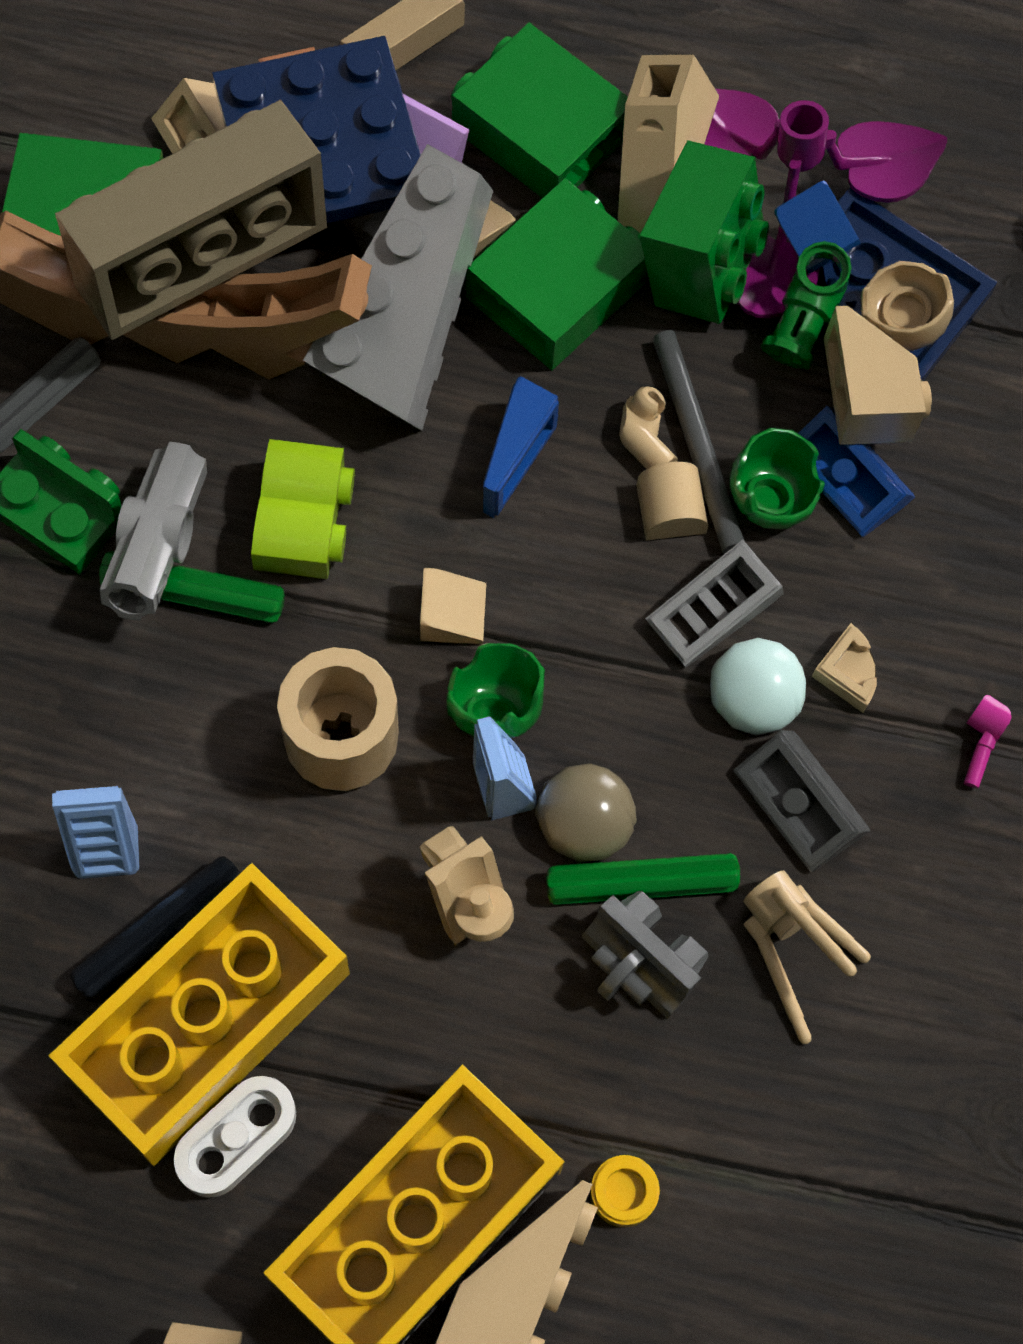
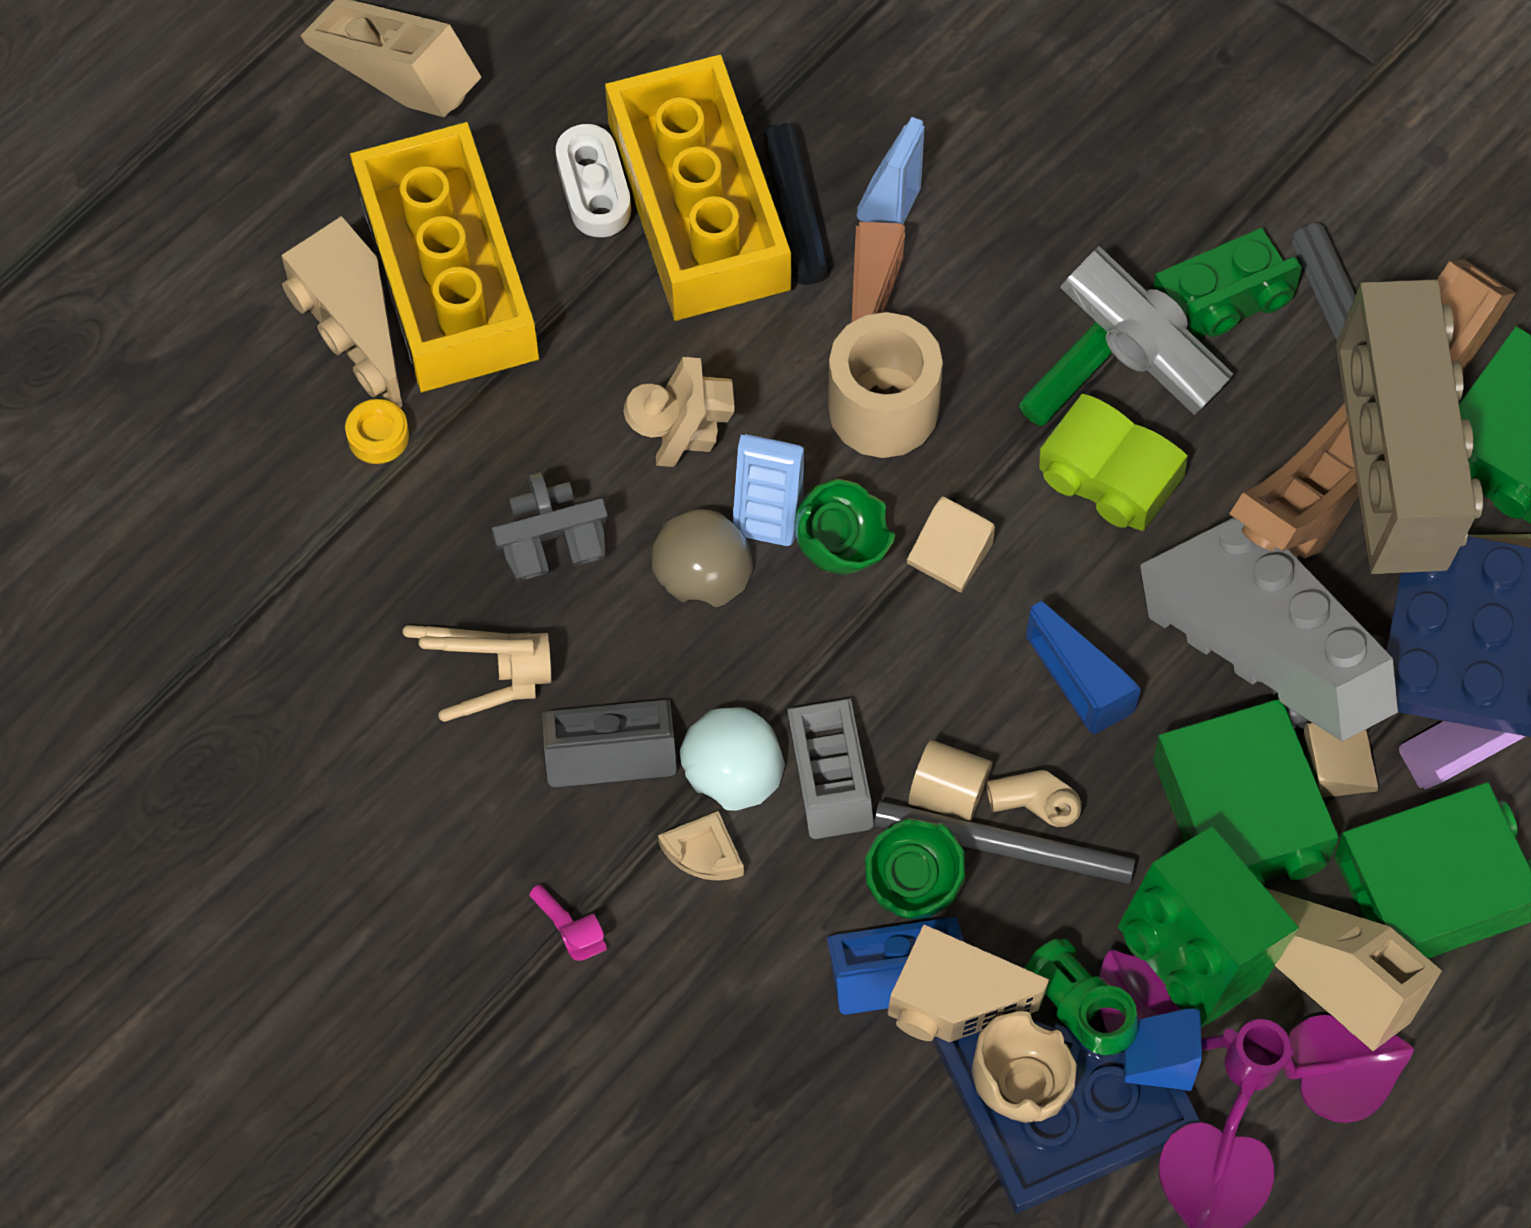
camera: 125 degrees right, 5 degrees down
green axle [546,853,740,904] -> none
none -> nougat slope [852,222,905,322]

